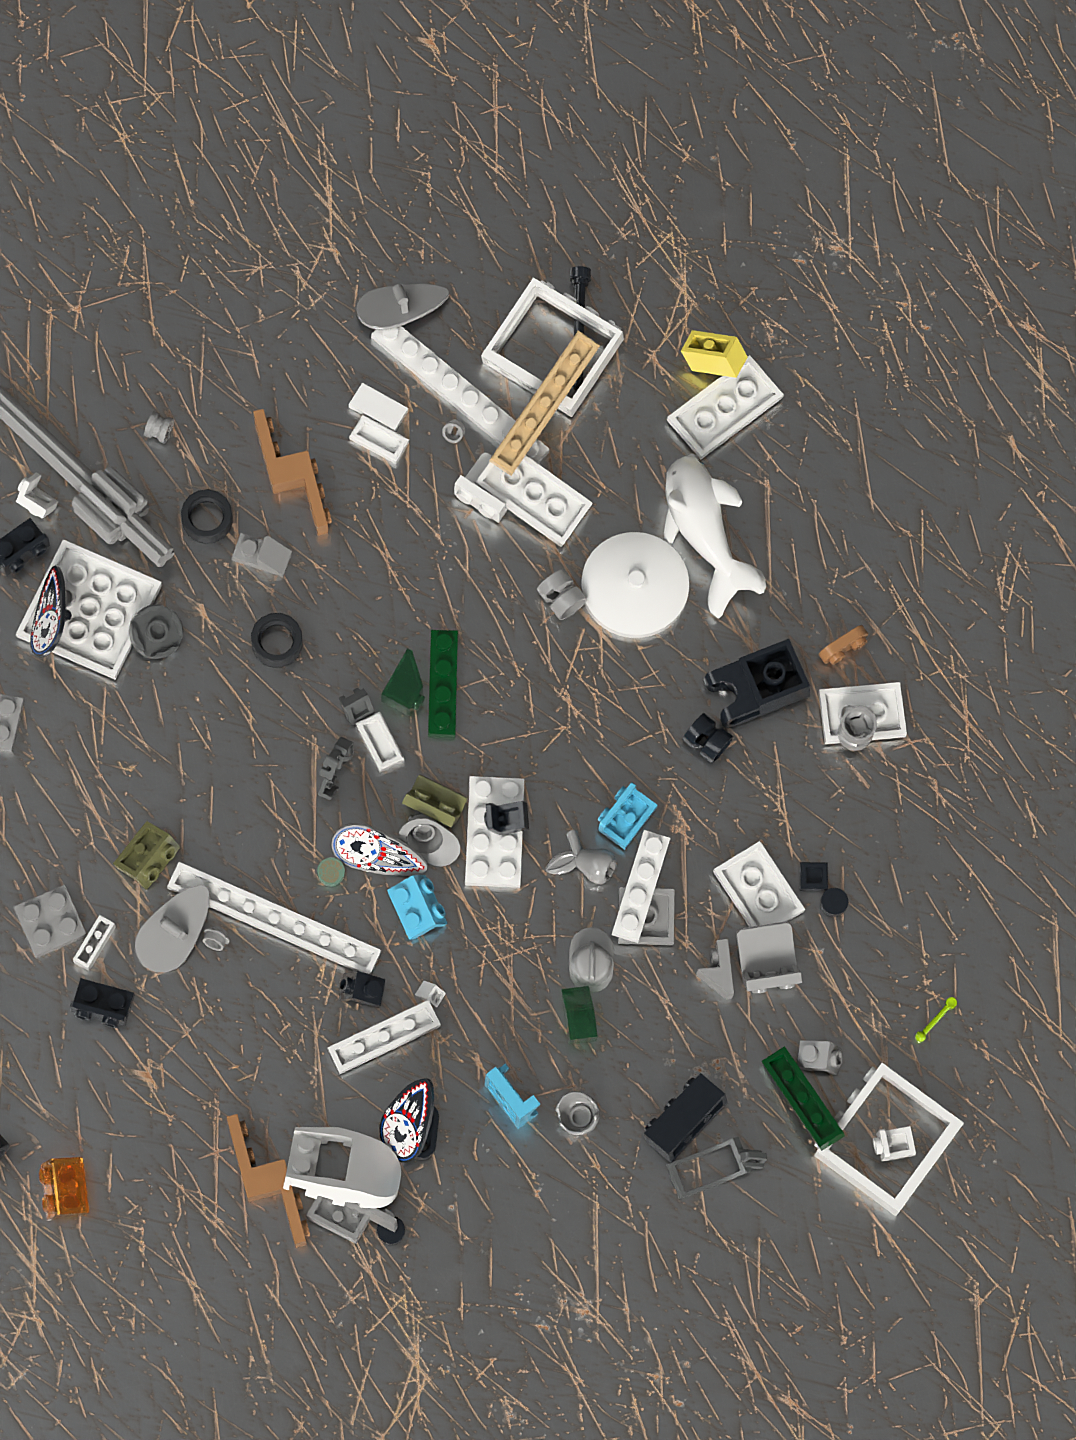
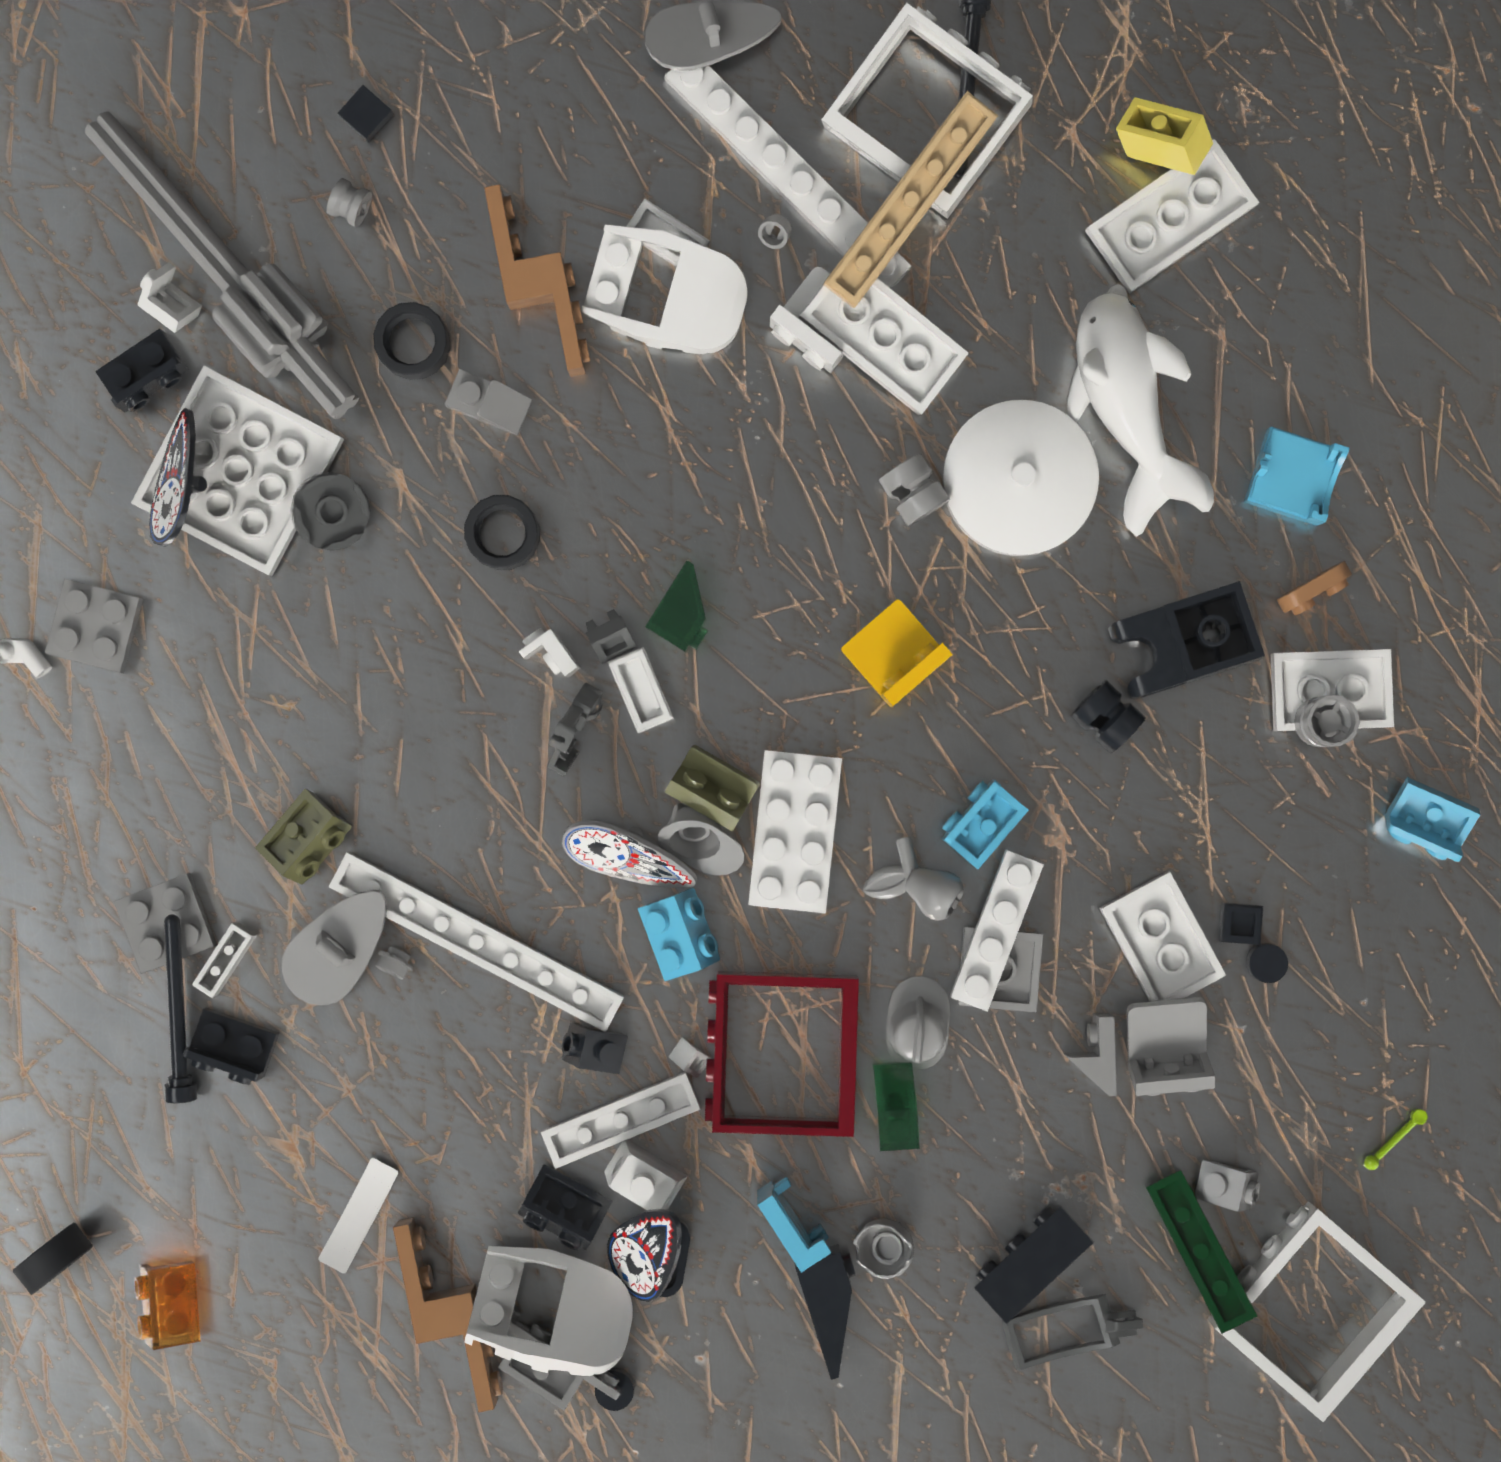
camera: 15 degrees right, 15 degrees up
sand green tile [317,858,345,887] -> none
white tile [349,383,408,432] -> none
dark green plate [428,630,458,738] -> none
black bracket [484,801,529,835] -> none
white bracket [873,1126,916,1161] -> none
none -> black piece [164,914,197,1104]
none -> white sticker [318,1158,398,1273]
none -> black tile [337,85,394,142]
none -> black bracket [518,1164,612,1250]
none -> white bracket [519,628,581,677]
none -> white slope [581,225,748,354]
none -> white torso [604,1139,688,1210]
none -> dark red window [705,971,859,1137]
none -> black slope [795,1244,856,1380]
none -> yellow bracket [841,599,953,708]
none -> medium azure piece [1244,427,1350,526]
none -> medium azure bracket [1385,777,1481,862]

